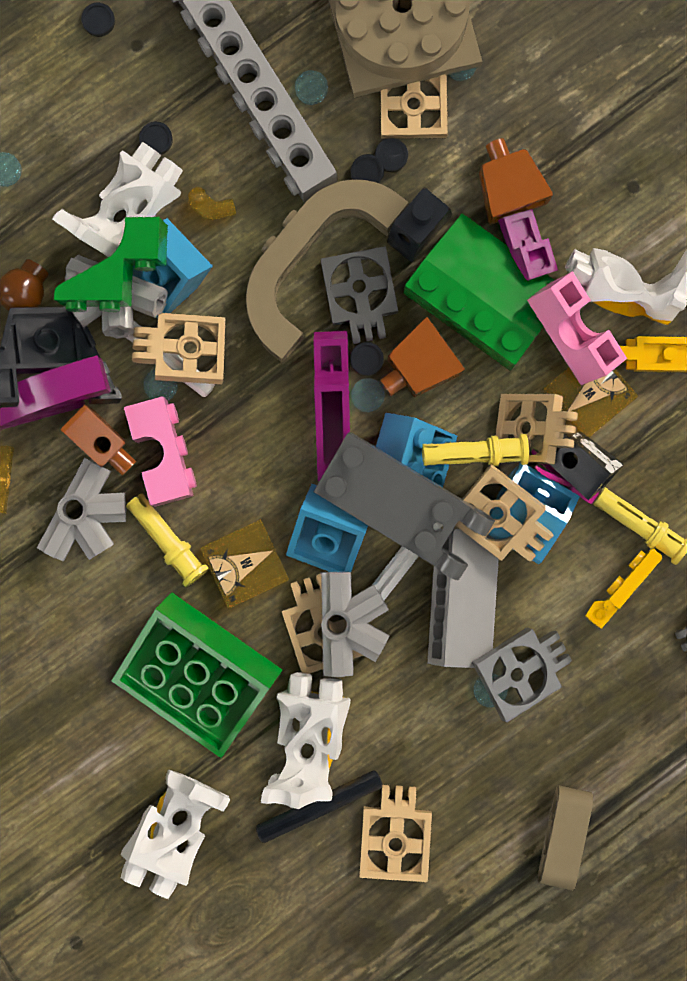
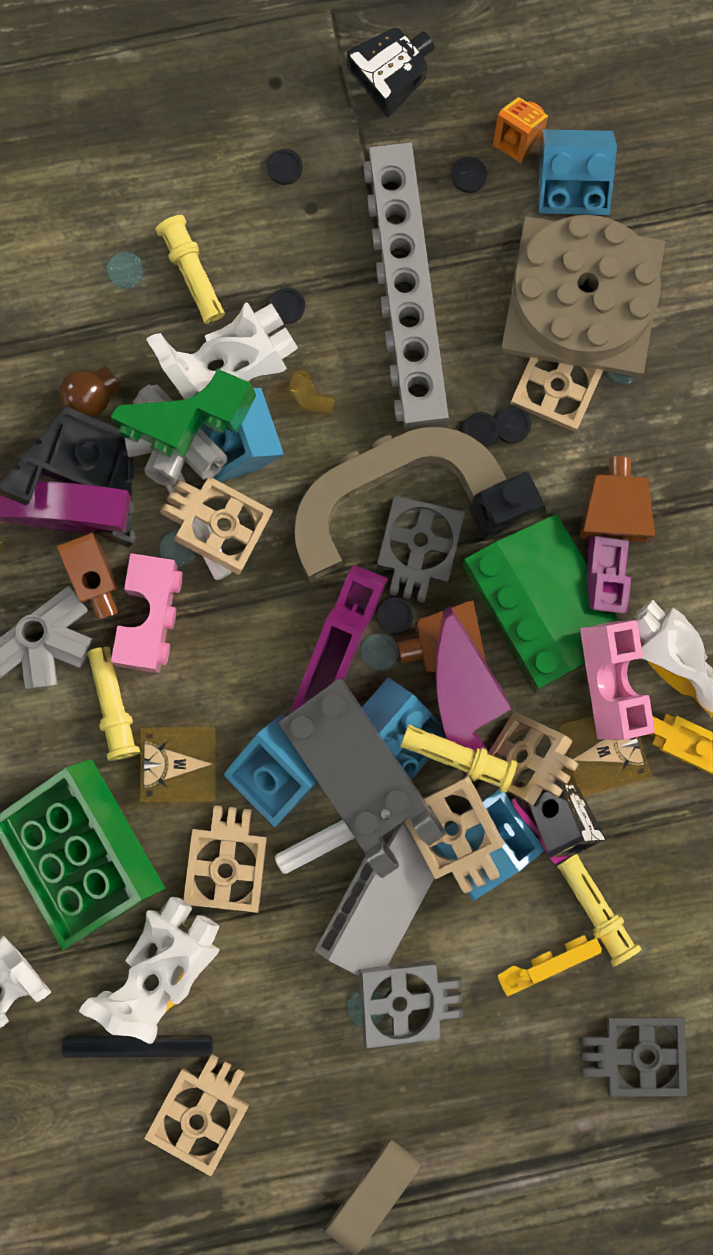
camera: 20 degrees right, 5 degrees down
clear light blue piece [295,70,328,105] -> none
light grey piece [321,572,390,677] -> none
none -> light yellow pin [155,215,225,324]
none -> magenta slope [435,606,511,777]

